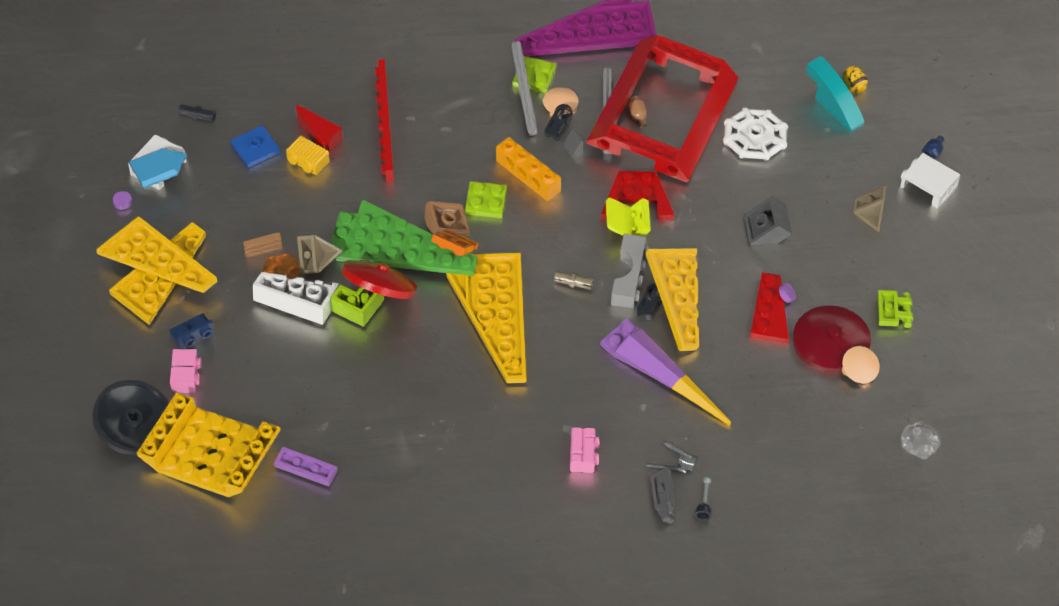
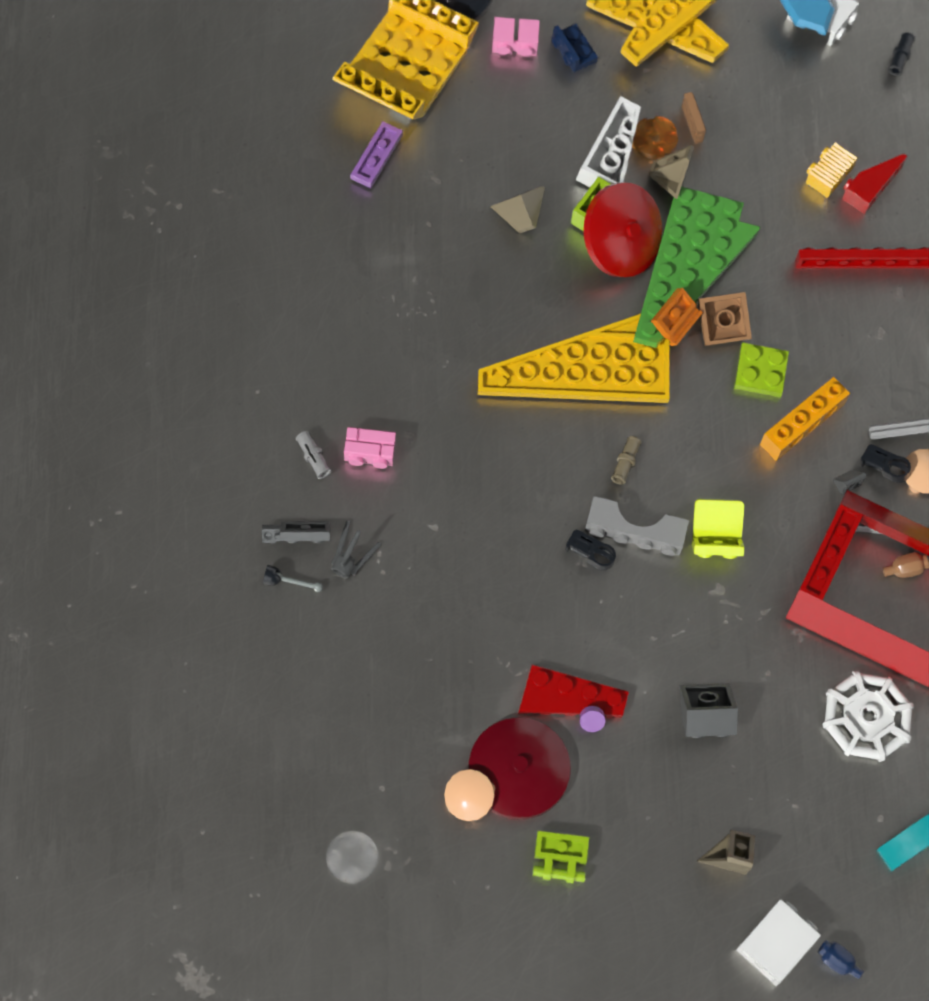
camera: 90 degrees right, 15 degrees up
blue plate [230,125,280,168] -> none
medium lavender plate [600,319,731,425] -> none
red wing [601,171,674,220] -> none
yellow wing [645,248,699,351] -> none
none -> light grey pin [296,431,332,479]
none -> dark tan slope [490,186,545,233]

